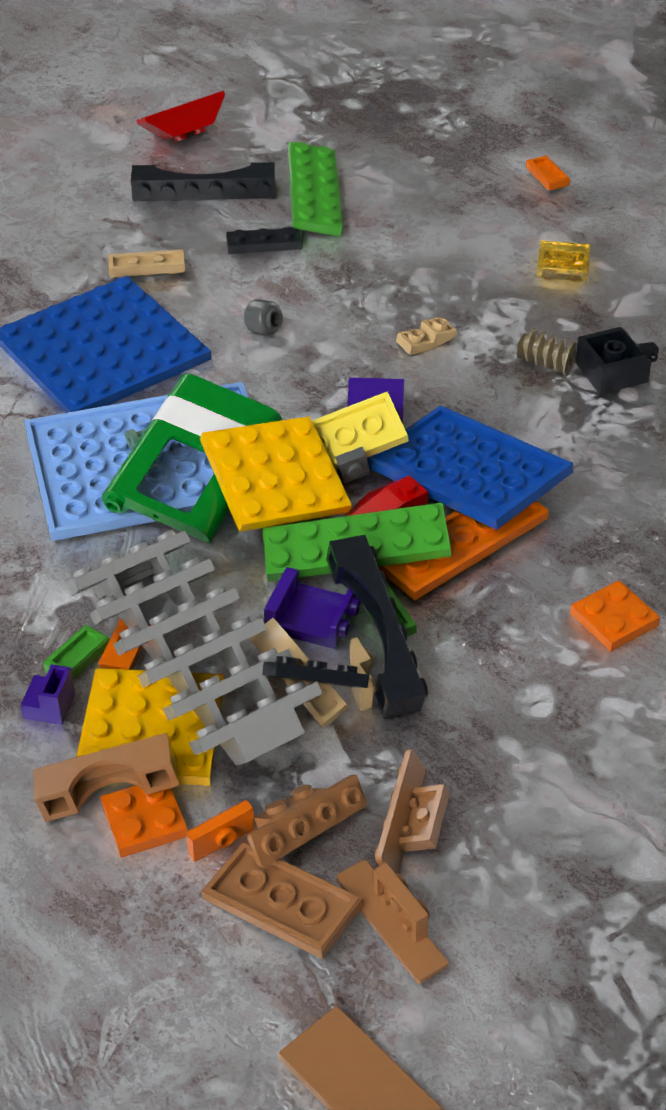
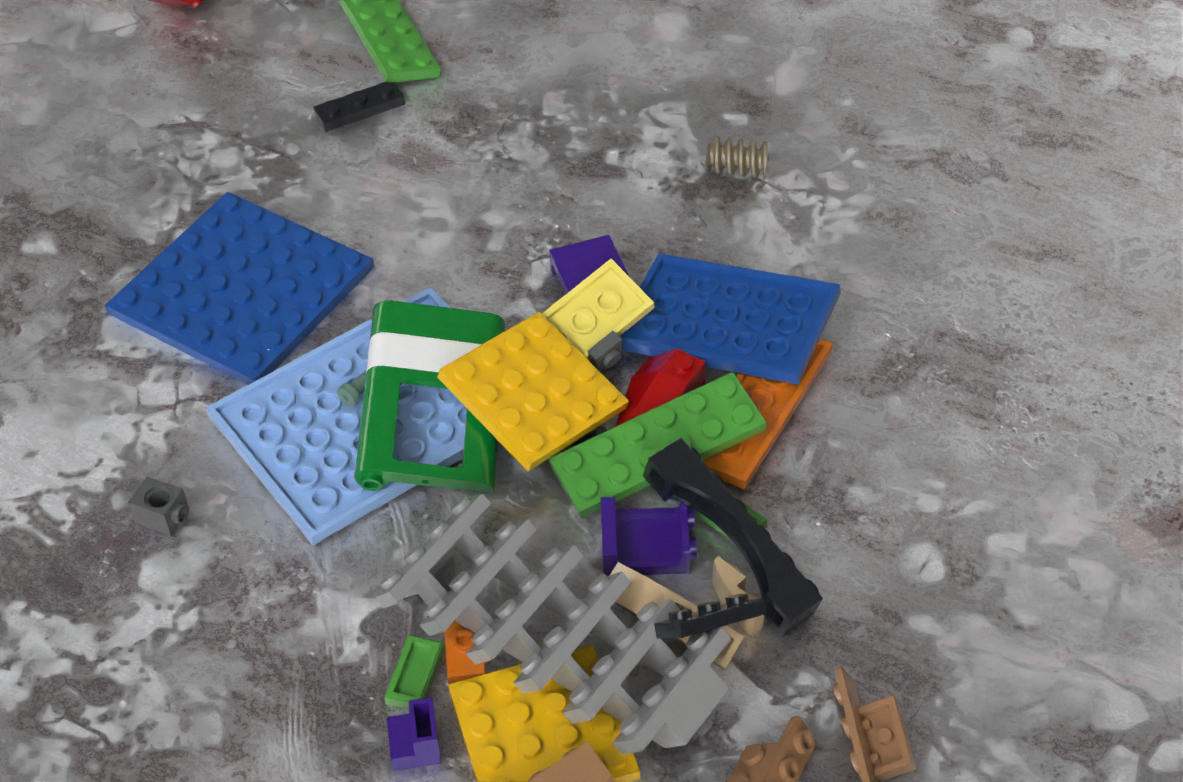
camera: 20 degrees left, 5 degrees up
tan plate [108,249,185,278] -> none
black arch [131,162,275,201] -> none
dark grey head [244,299,283,335] -> none
tan slope [396,317,458,355] -> none
clear yellow plate [536,240,590,282] -> none
orange plate [570,580,660,652] -> none
black hinge [575,327,659,395] -> none

